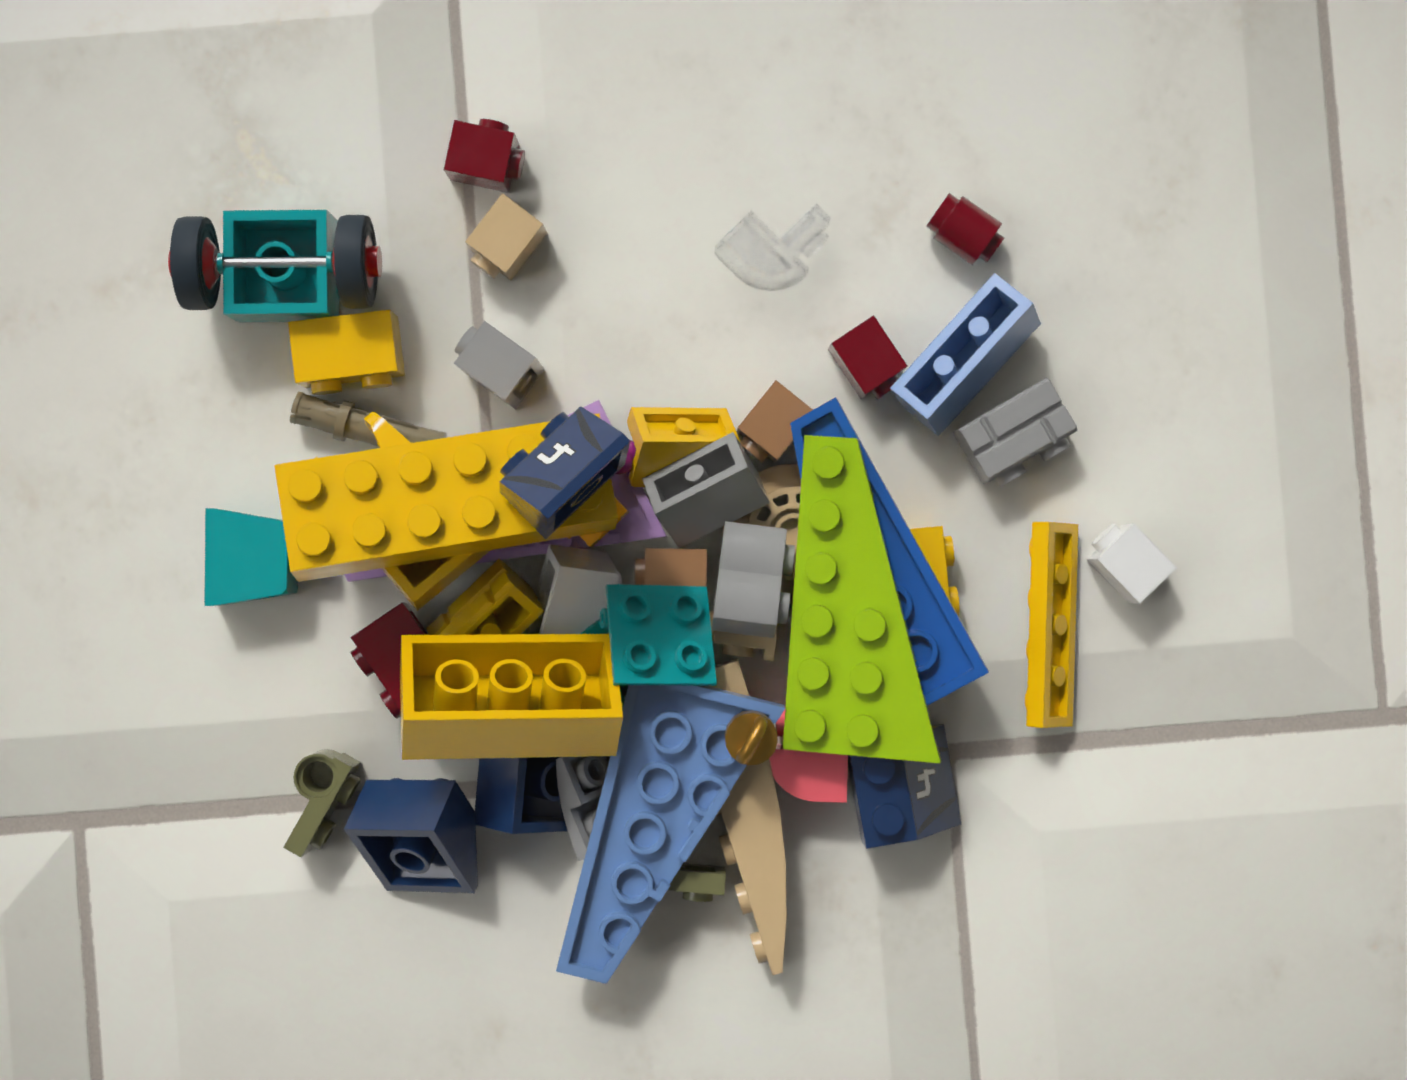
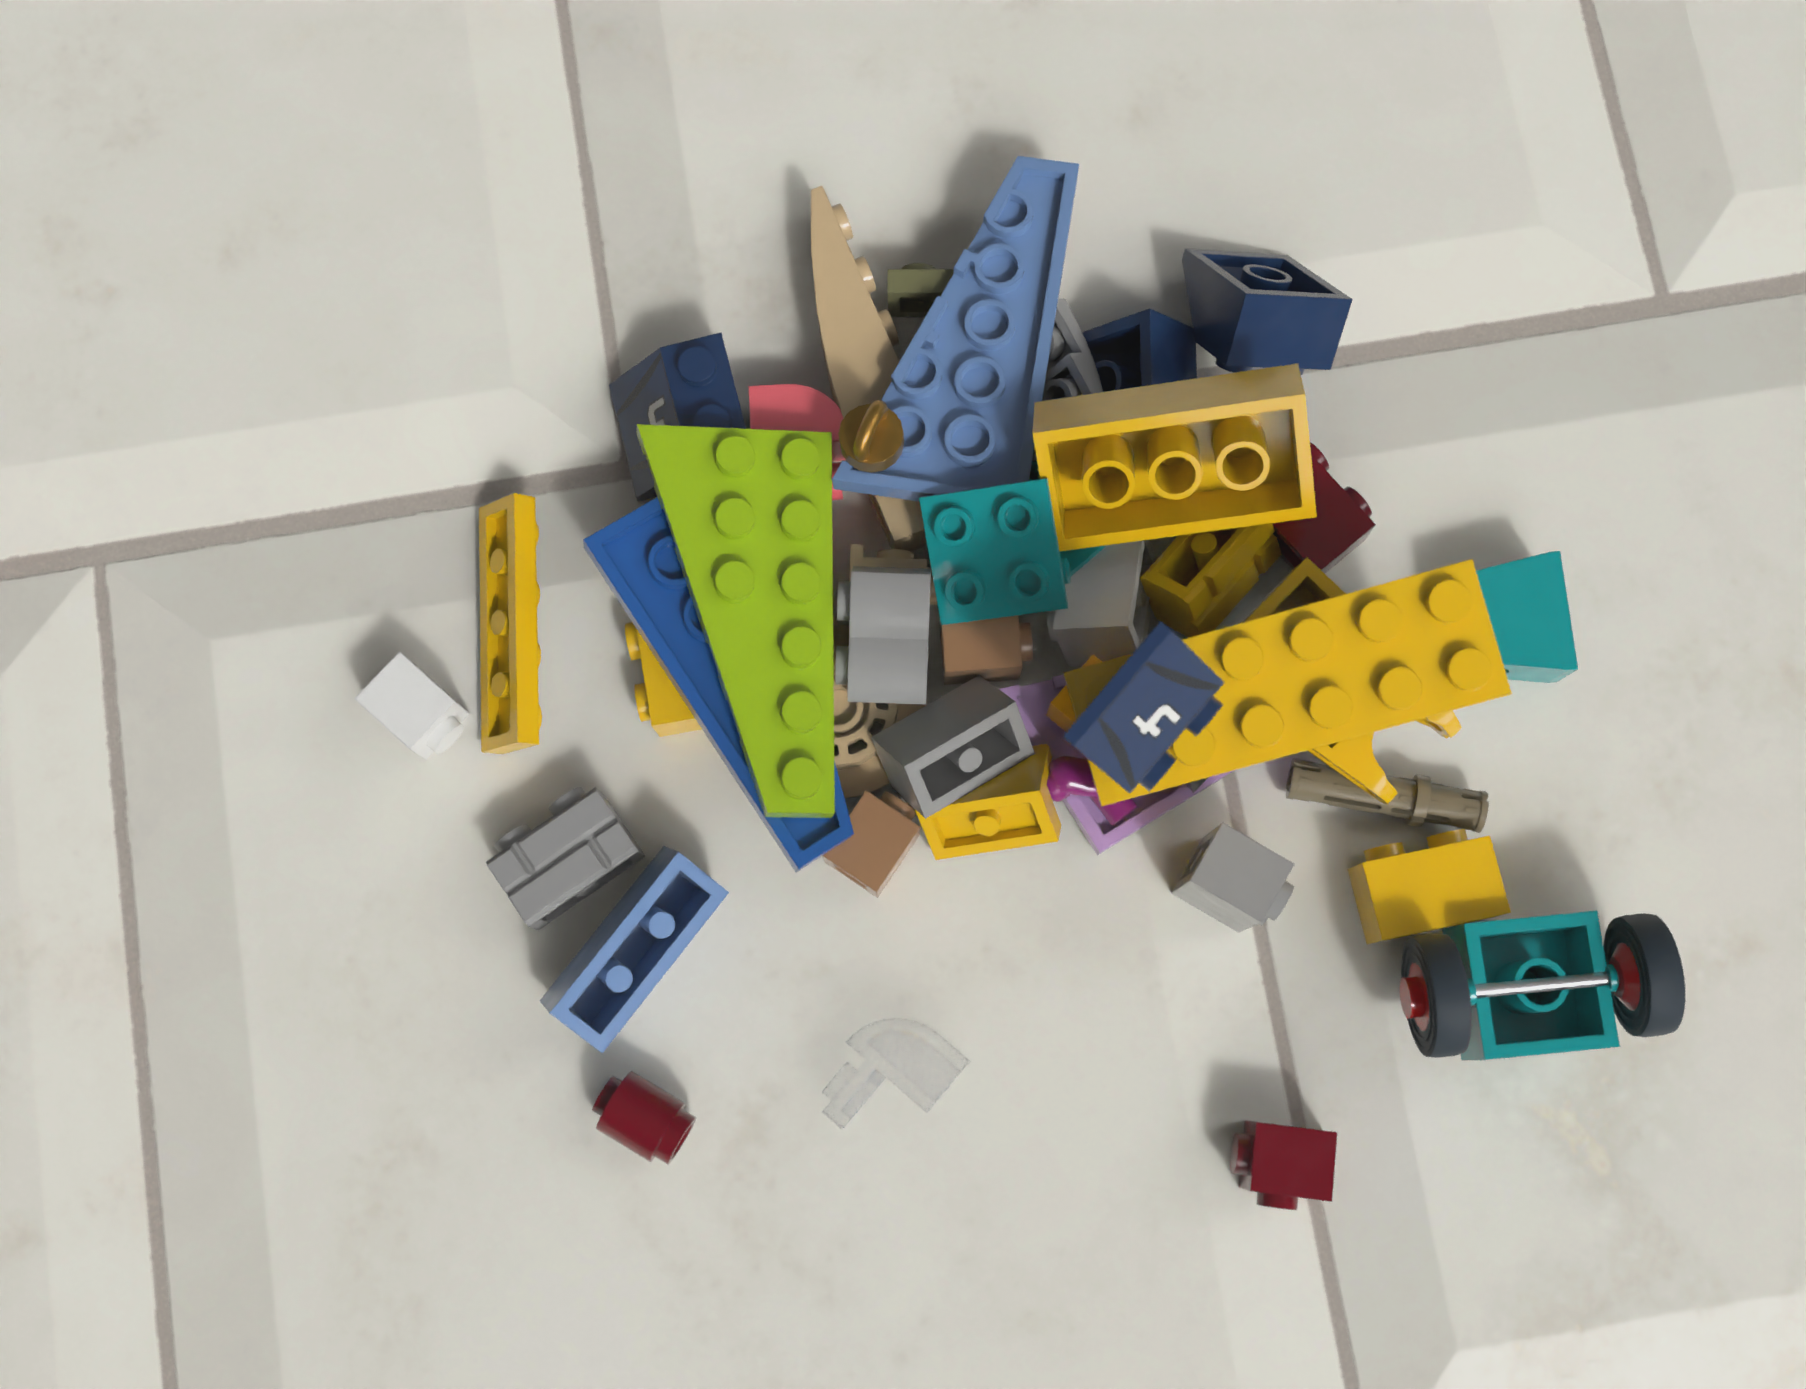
camera: 175 degrees right, 10 degrees down
olive plate [283,749,361,857] -> none
tan brick [465,193,547,281] -> none
dark red brick [828,315,908,400] -> none

